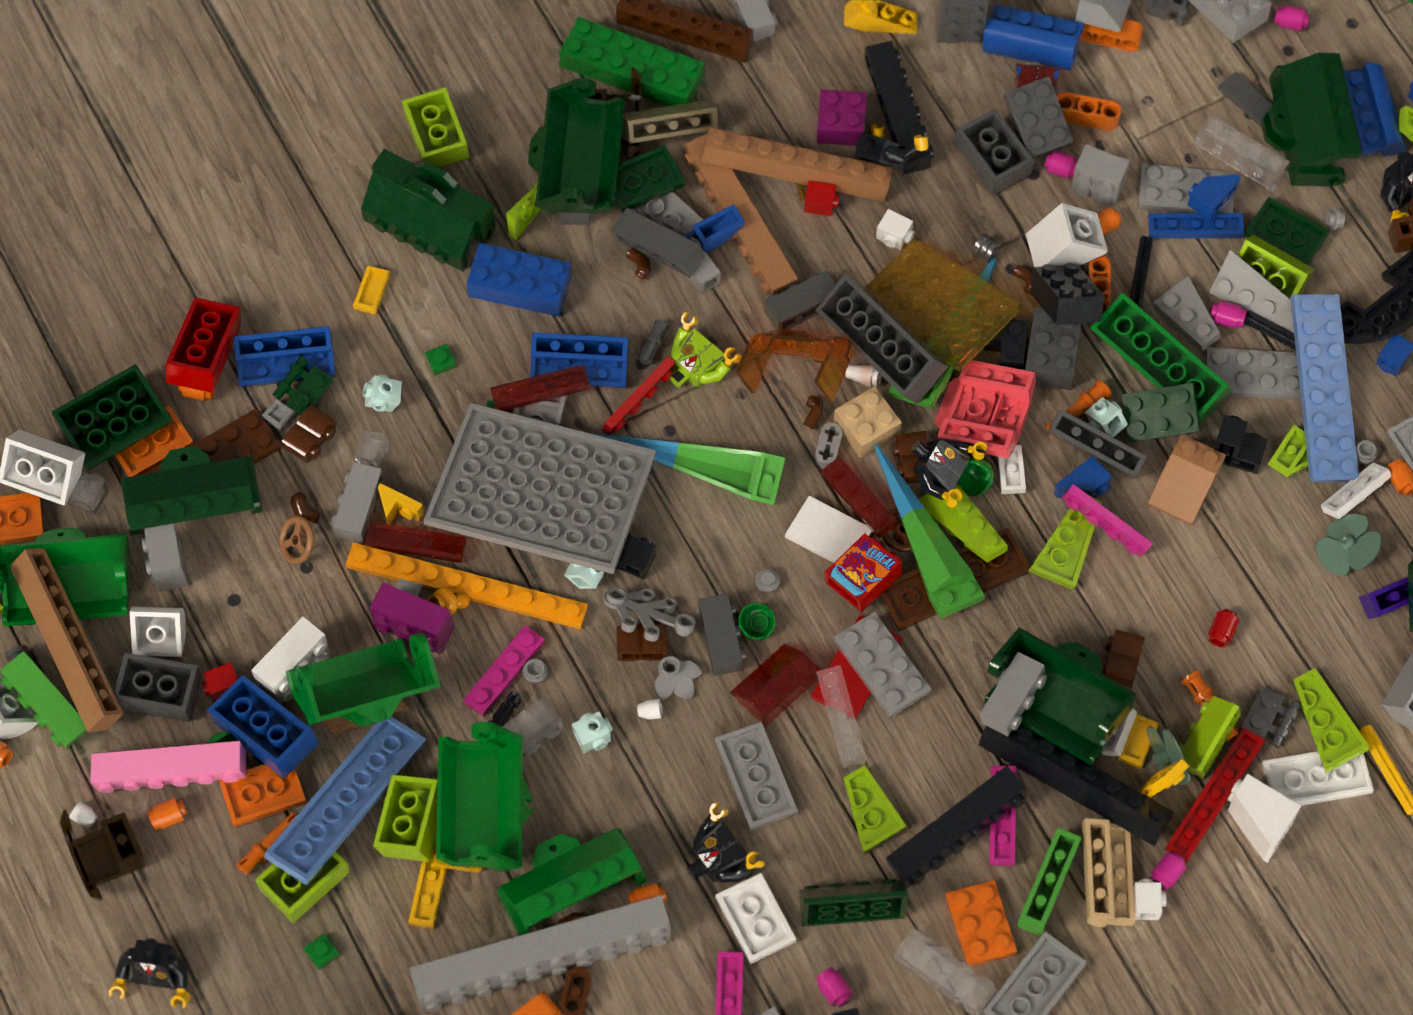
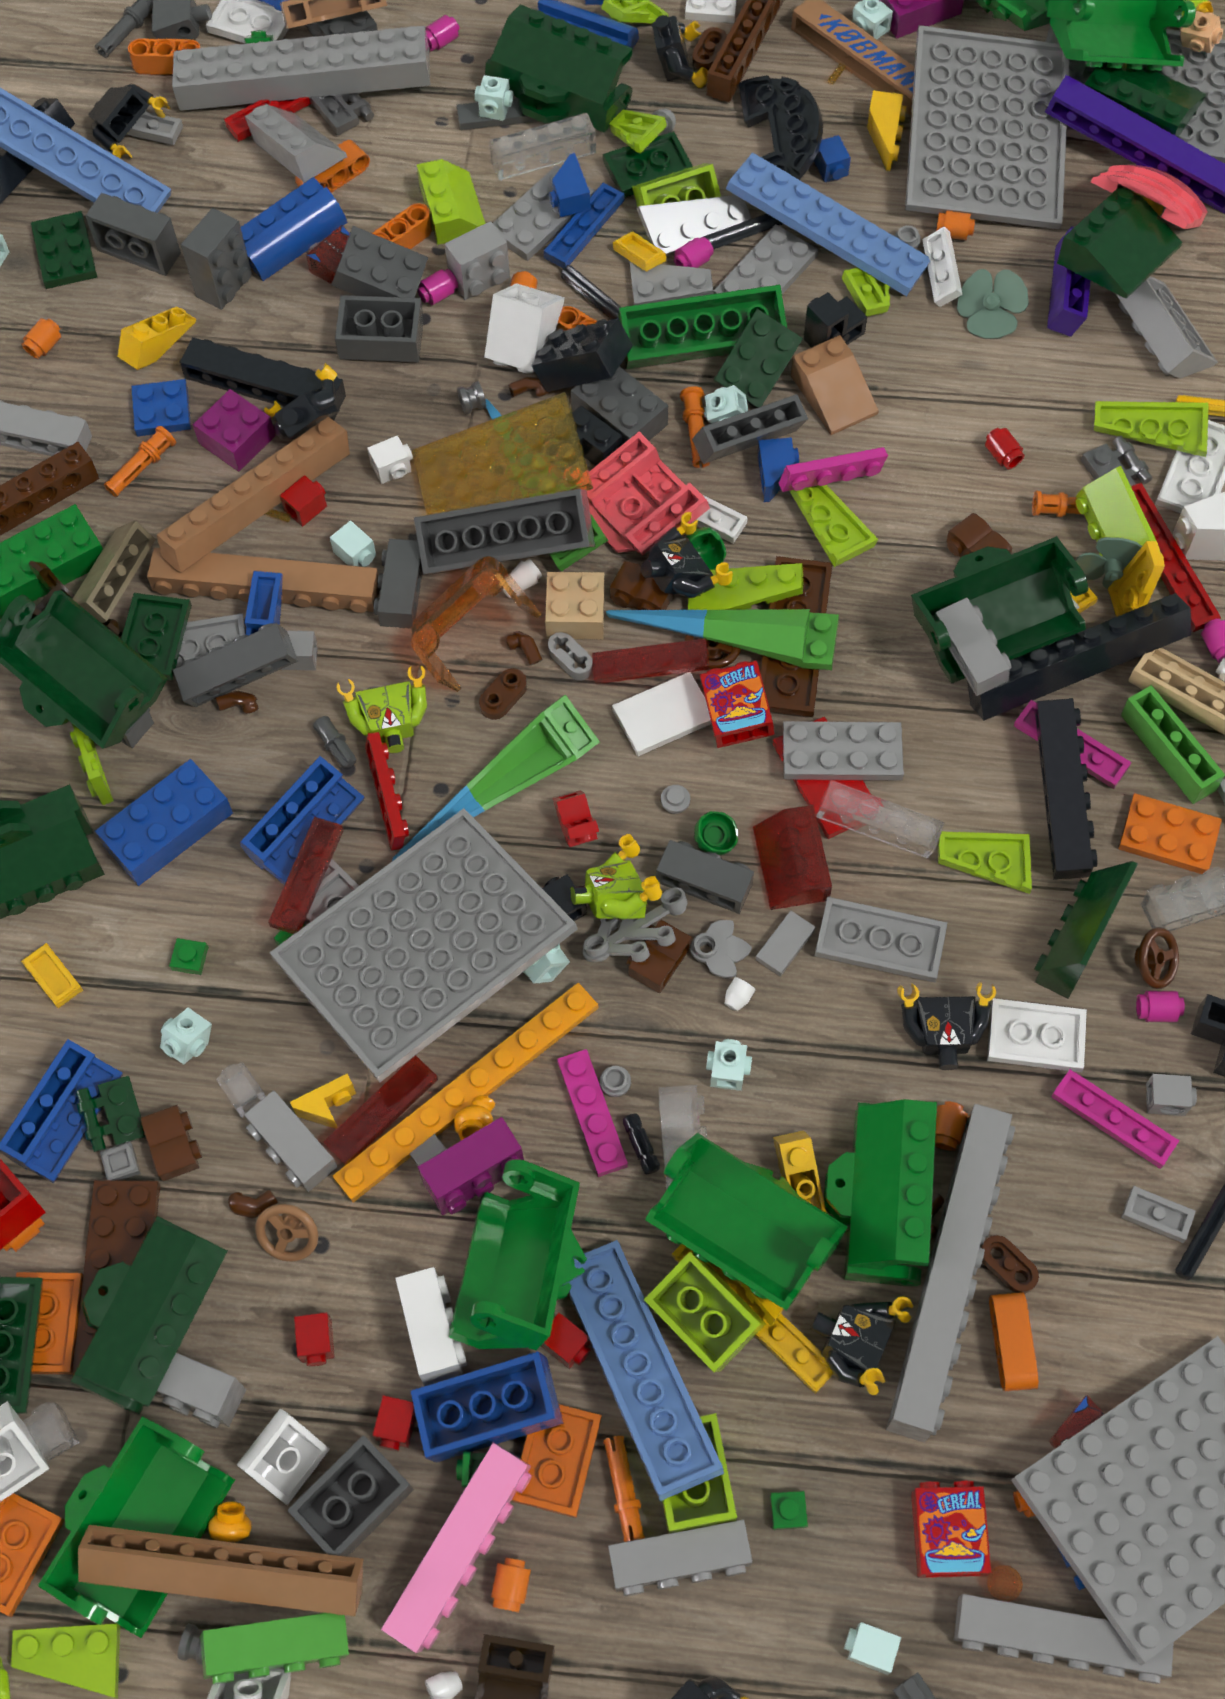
camera: 55 degrees left, 0 degrees up
none -> orange pin [104,426,177,497]
none -> blue plate [131,379,191,437]
none -> light orange animal [208,1502,252,1542]
none -> red brick [294,1312,335,1366]
none -> light aqua brick [330,520,376,567]
none -> lime slope [417,159,485,245]
none -> light aqua brick [475,75,513,121]
none -> reddish brown plate [479,668,527,720]
none -> red brick [541,1313,591,1370]
none -> red brick [552,790,599,848]
none -> lime torso [571,834,662,920]
none -> light grey brick [608,1520,752,1596]
none -> lime wing [609,110,667,153]
none -> yellow tile [613,231,666,271]
none -> light grey tile [755,911,816,977]
none -> yellow slope [773,1130,826,1213]
none -> black torso [810,1296,914,1395]
none -> reddish brown piece [1134,927,1179,989]

